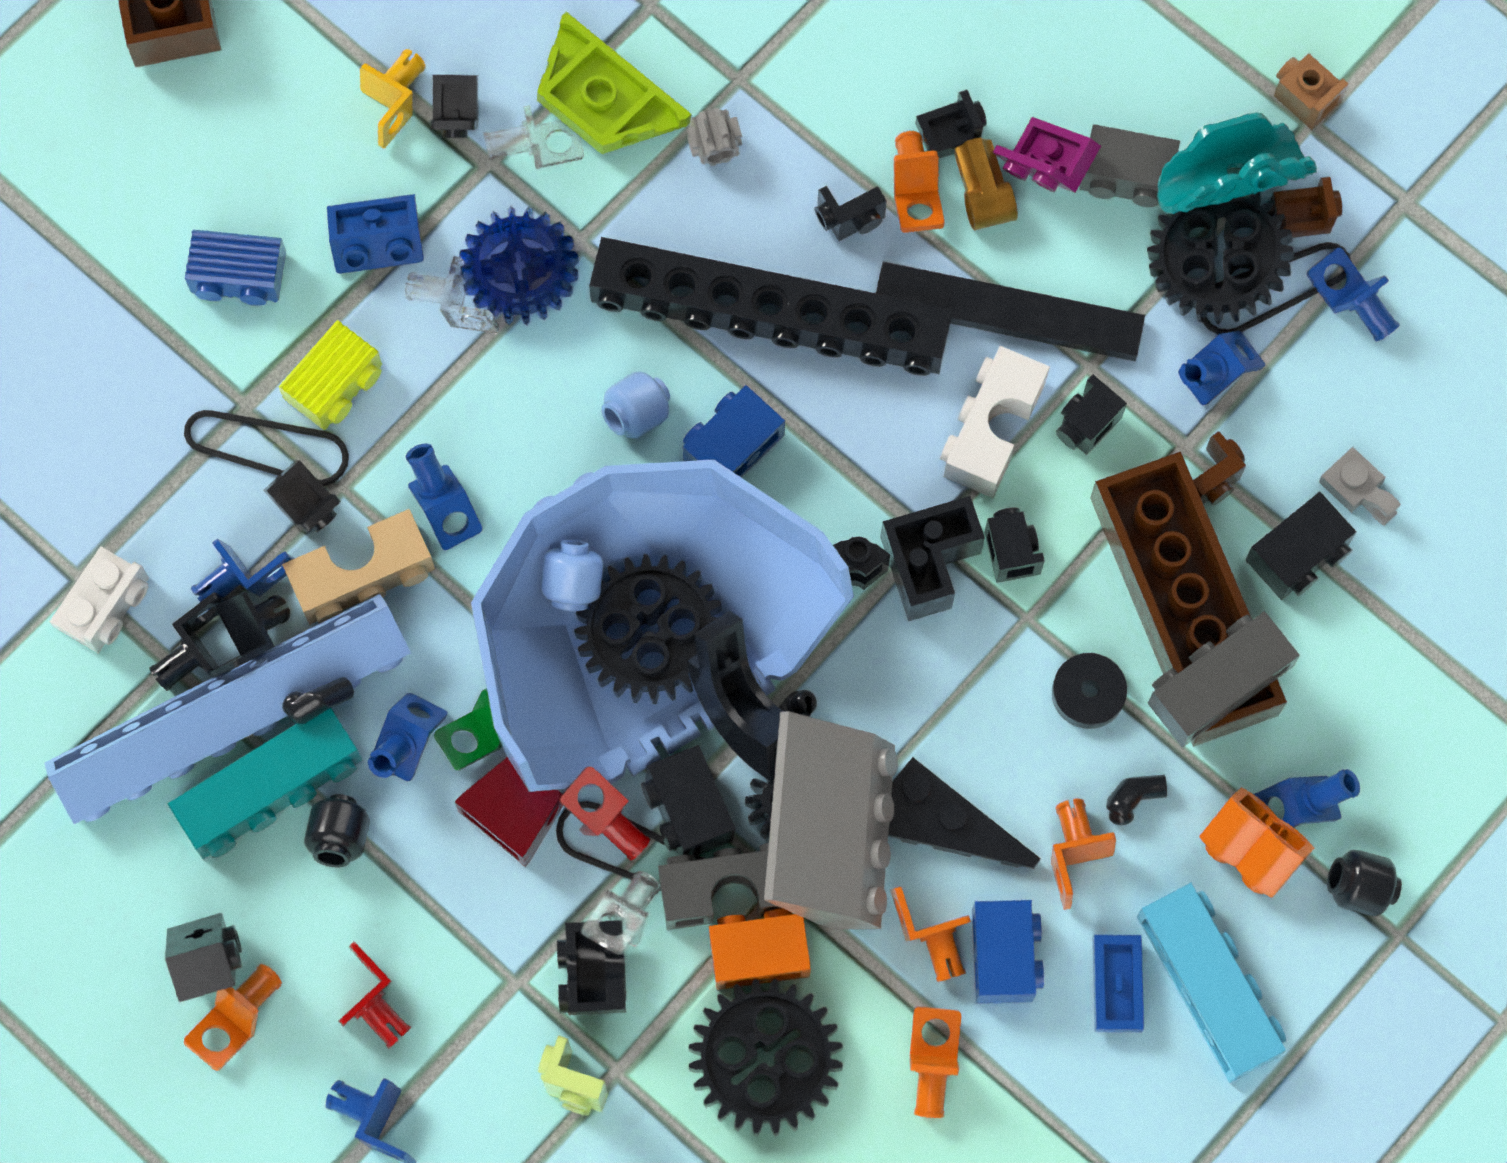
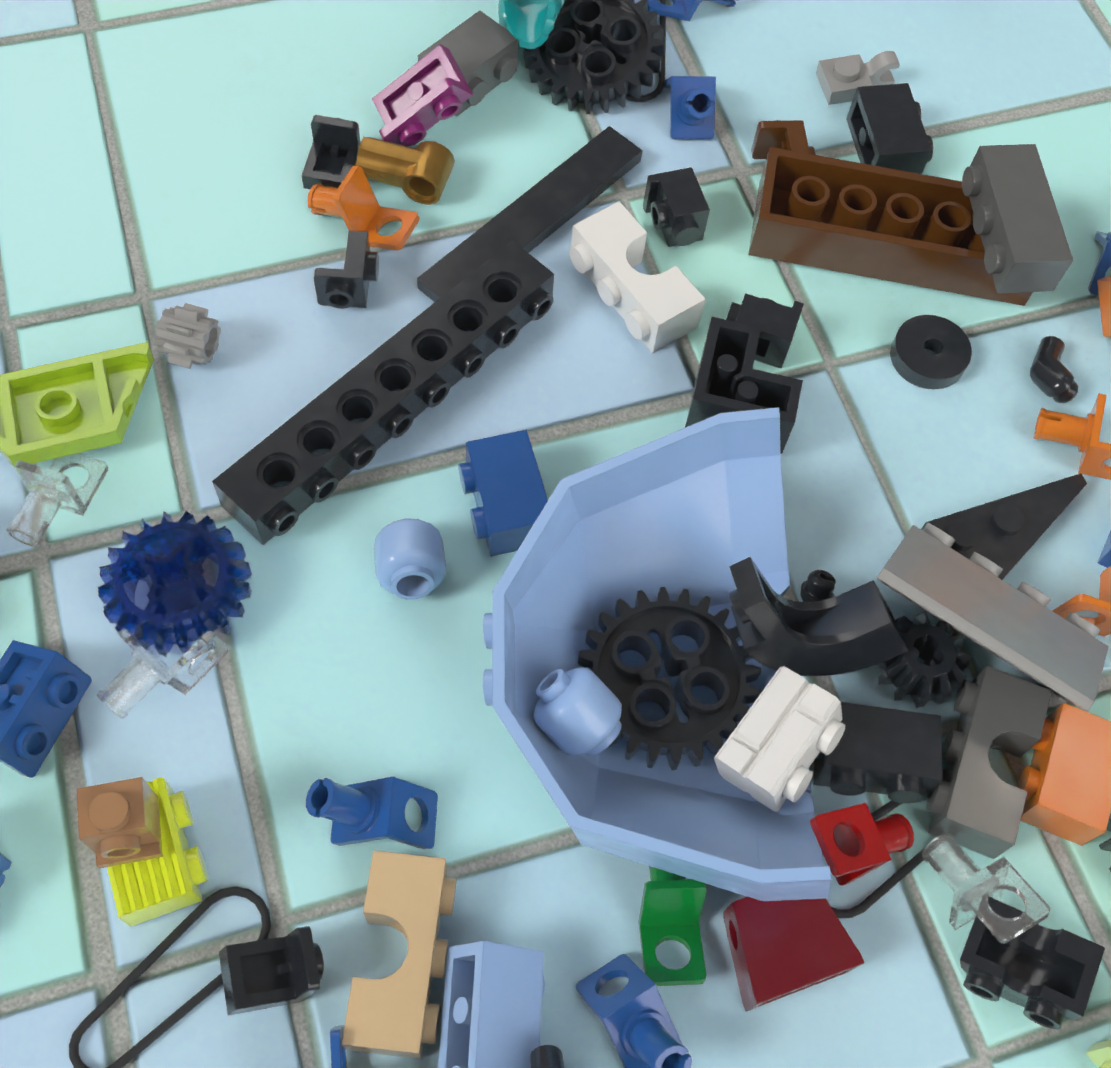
camera: 65 degrees left, 10 degrees down
none -> medium nougat brick [77,777,163,869]
none -> white brick [714,666,845,812]

